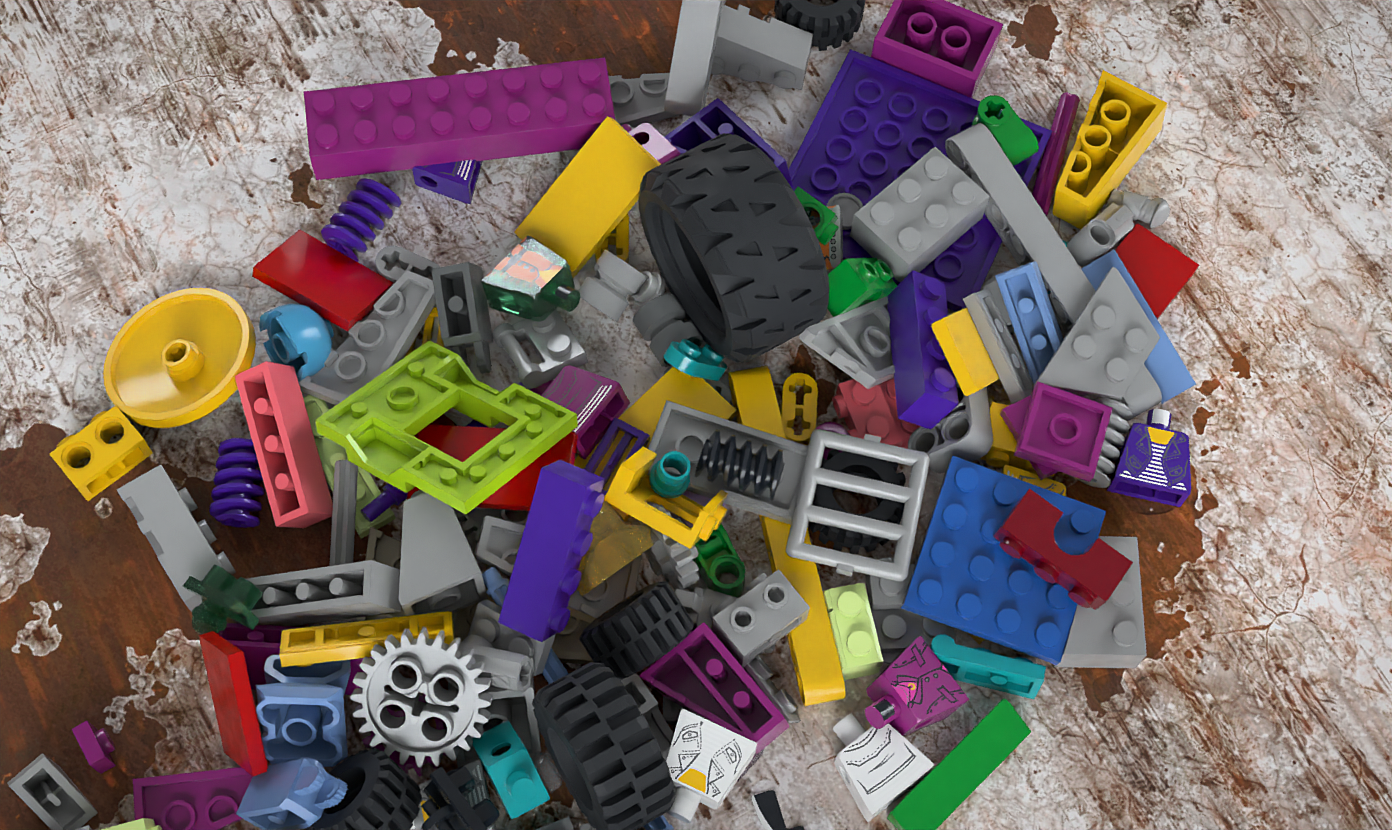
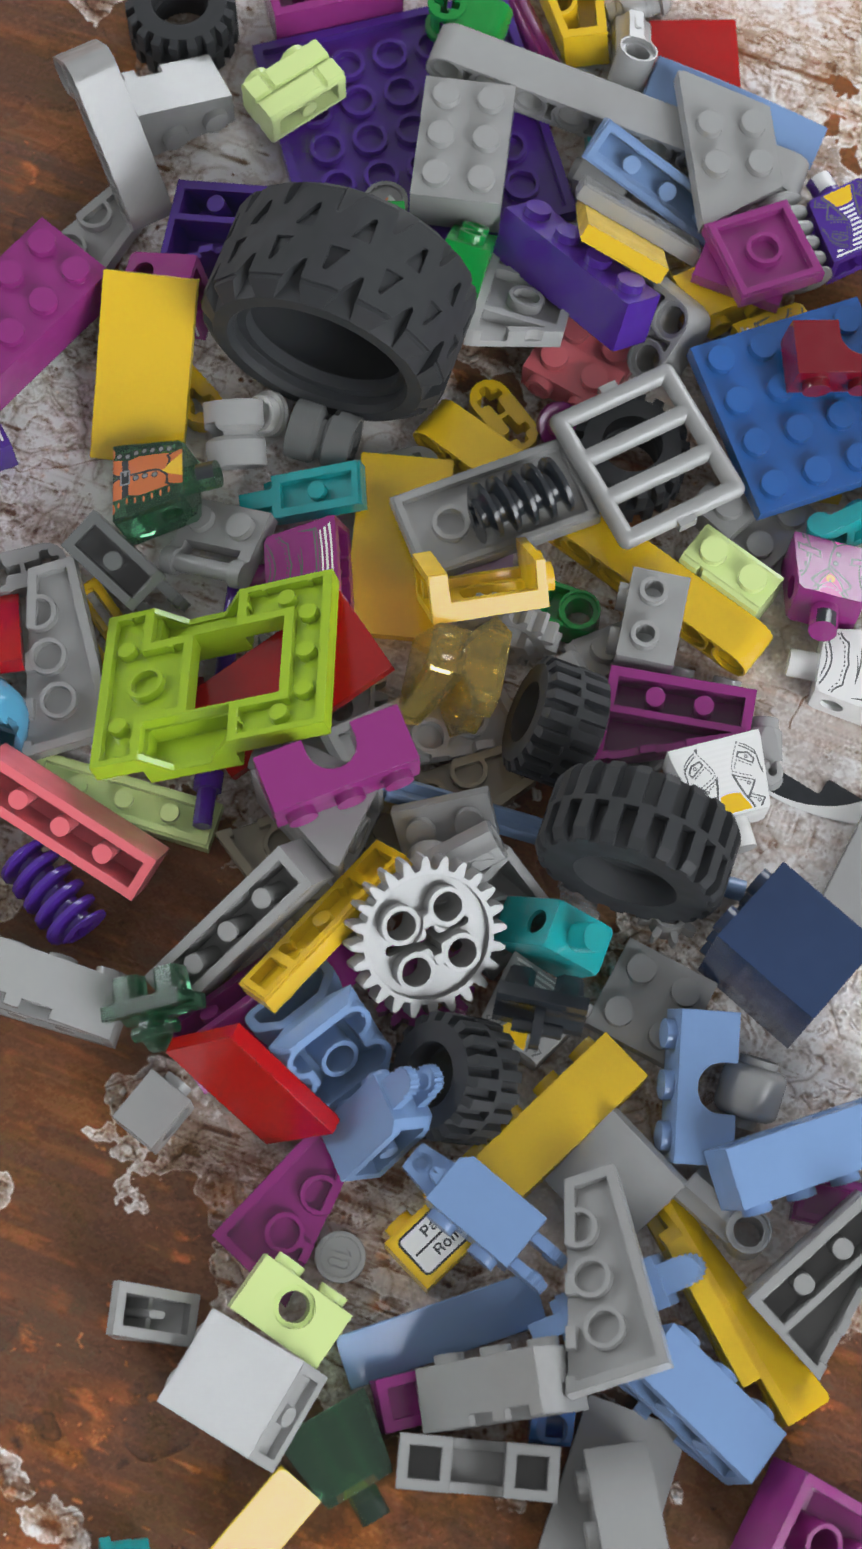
camera: 40 degrees left, 5 degrees up
magenta plate [72,721,116,774] -> none
light grey axle [330,460,358,566] -> none
dark purple brick [498,460,605,642] -> none
dark purple tile [584,417,650,506] -> none
teal piece [649,451,691,499] -> none
teal plate [663,339,727,381] -> none
none -> light grey brick [112,1069,195,1155]
none -> teal hinge [239,460,367,526]
none -> yellowish green brick [241,39,346,143]
none -> magenta arch [253,704,420,828]
none -> light grey arm [750,716,783,791]

